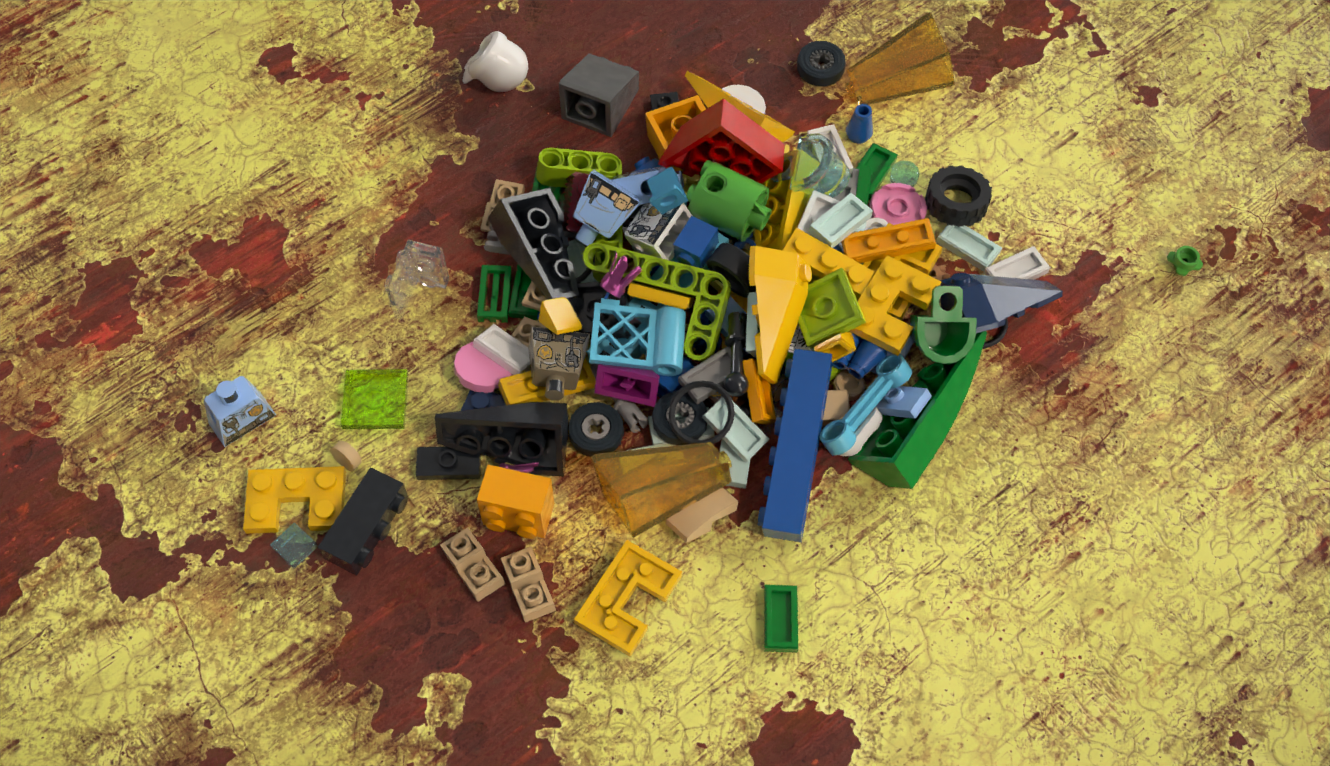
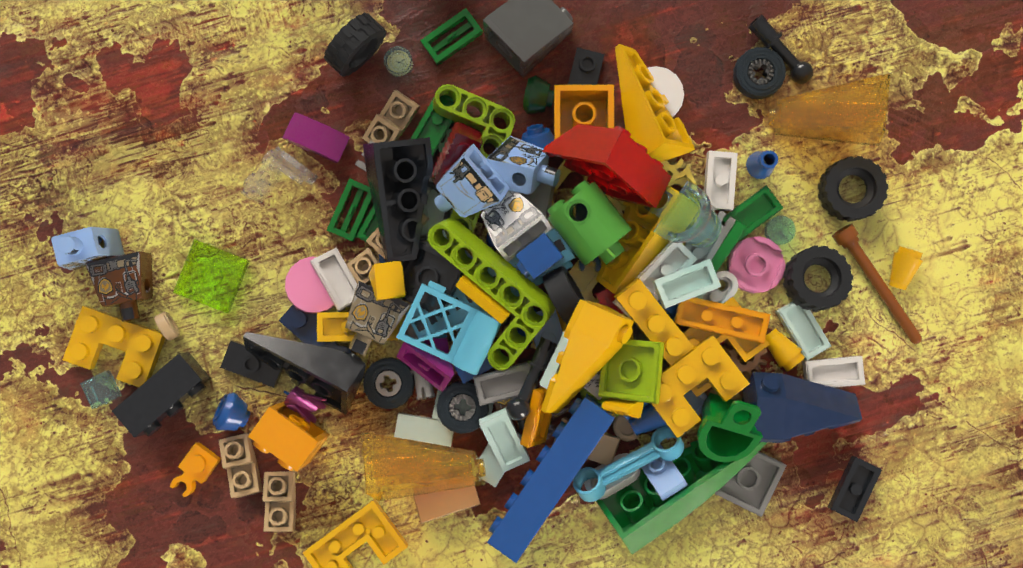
camera: 25 degrees right, 25 degrees up
flat silver piece [600,253,642,299] -> none
dark azure bracket [647,167,688,215] -> none
black tyre [668,380,735,447] -> none
bright green plate [1167,246,1203,276] -> none
none -> torso [86,251,153,322]
none -> light orange plate [170,442,221,497]
none -> blue cone [213,392,250,431]
none -> magenta slope [282,112,350,163]
none -> black tyre [324,13,386,77]
none -> clear light blue tile [384,46,413,77]
none -> green tile [420,8,483,66]
none -> dark green cone [522,75,554,114]
none -> light grey tile [715,451,787,517]
none -> black pin [747,14,814,84]
none -> yellow cone [765,328,805,372]
none -> black tyre [817,156,889,222]
none -> black plate [827,455,882,522]
none -> dark orange piece [832,223,922,344]
none -> yellow cone [888,246,923,290]

